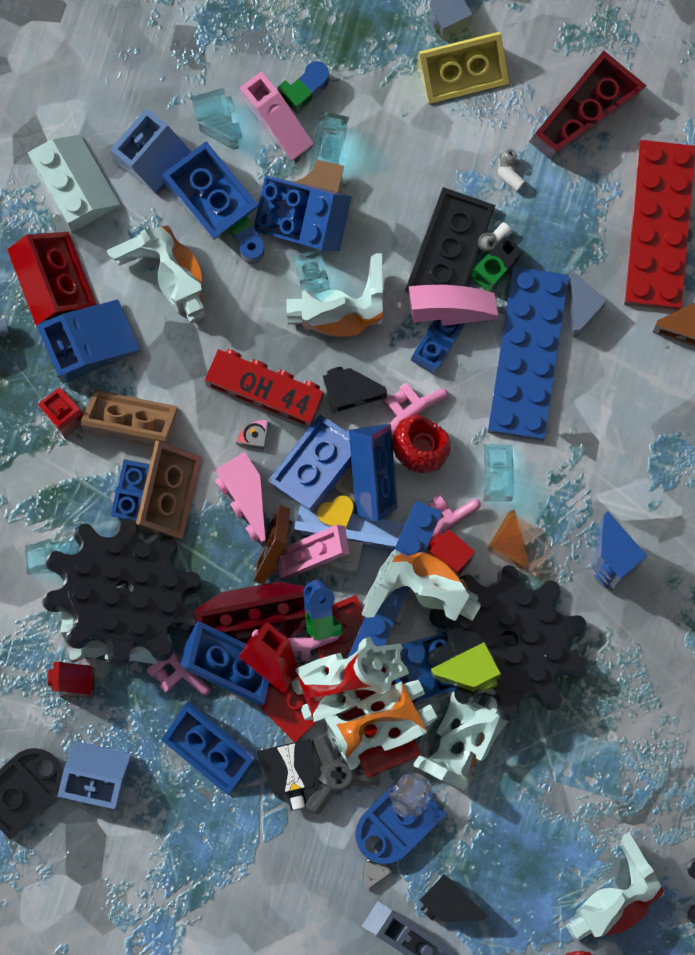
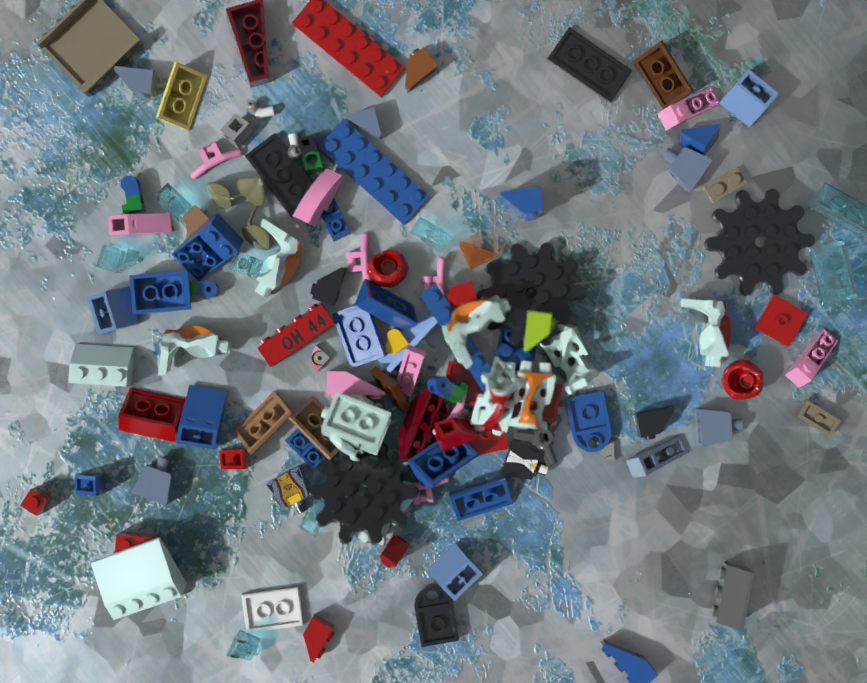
camera: 60 degrees left, 10 degrees up
clear head [389,772,433,818] -> none
none -> bright pink piece [190,141,243,179]
none -> olive plant [205,176,271,250]
none -> light grey brick [220,113,254,149]
none -> torso [266,465,309,515]
none -> light aqua torso [321,392,391,461]

